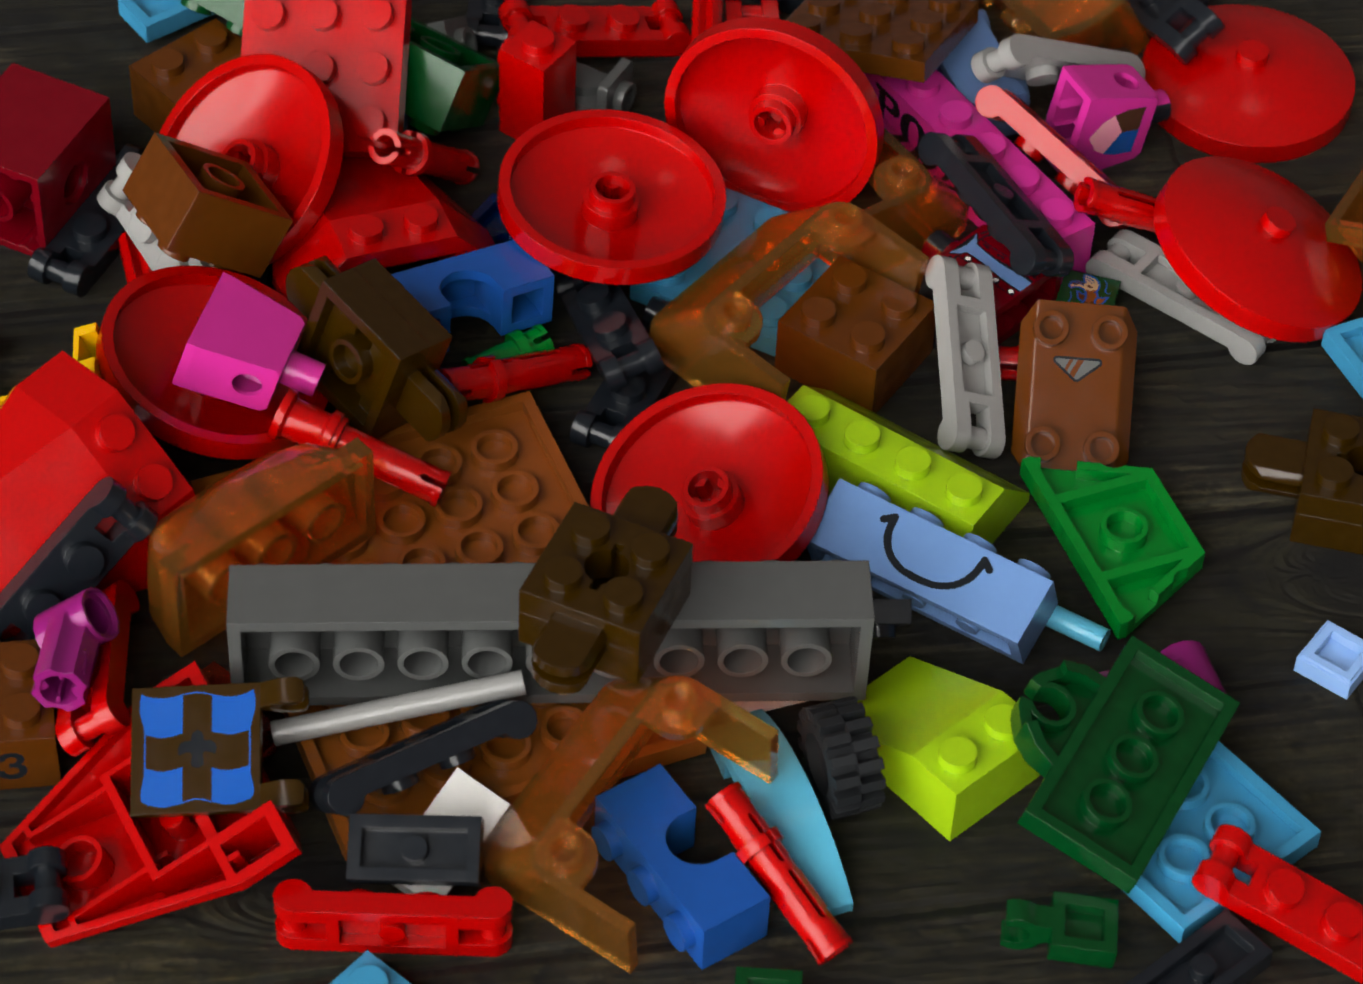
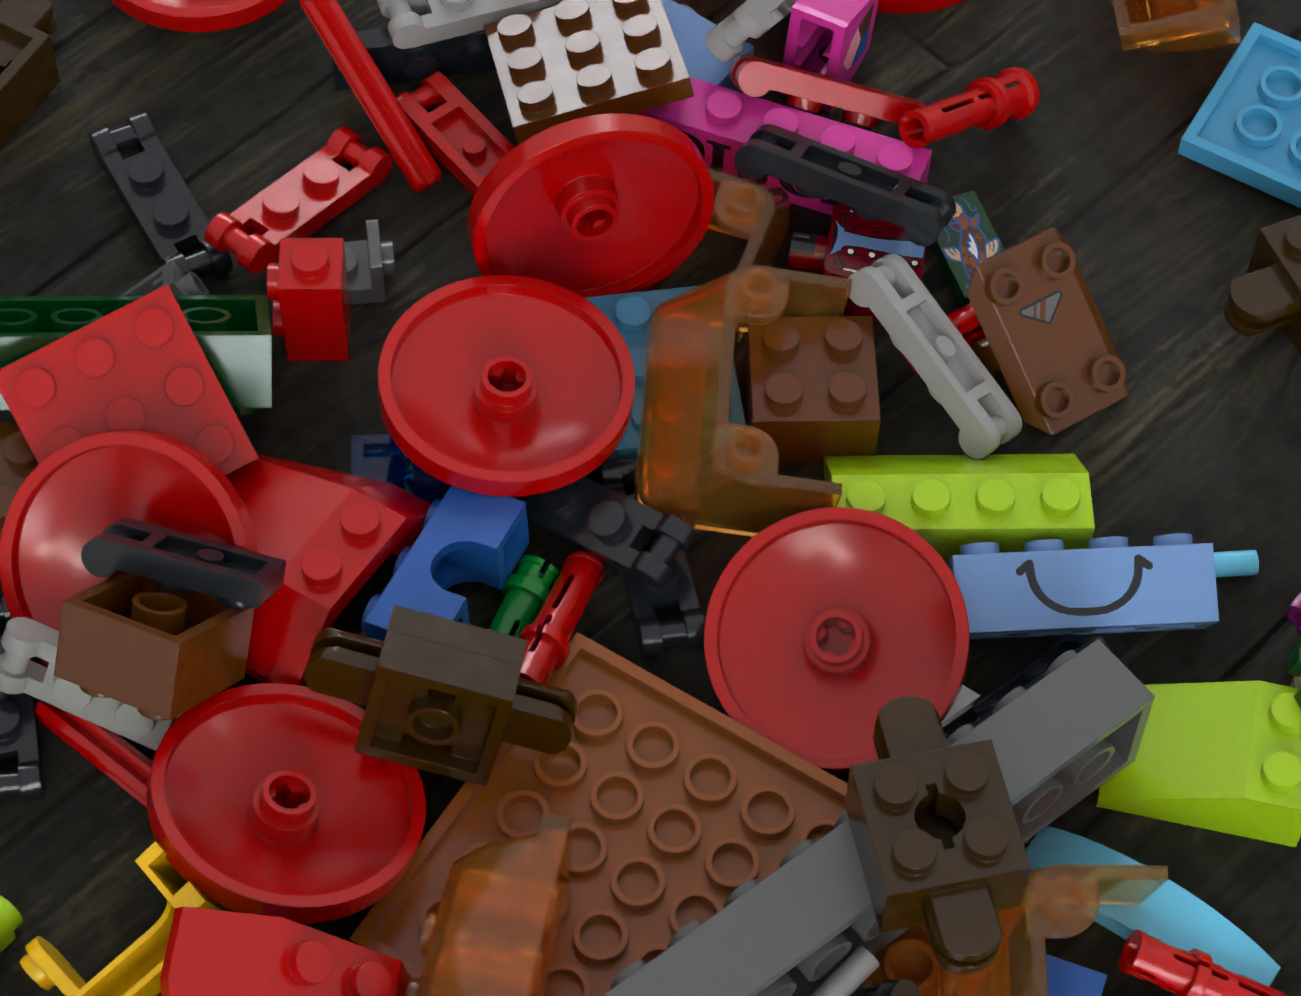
camera: 35 degrees left, 10 degrees up
dark pink torso [172,272,326,411] -> none
red pin [267,388,452,507] -> none
red pin [368,128,479,185] -> none
black tyre [797,696,886,820] -> none
green wing [1019,457,1205,640] -> none
light grey plate [1085,229,1276,365] -> none
red dish [1153,156,1362,343] -> none
none -> black plate [81,518,287,609]

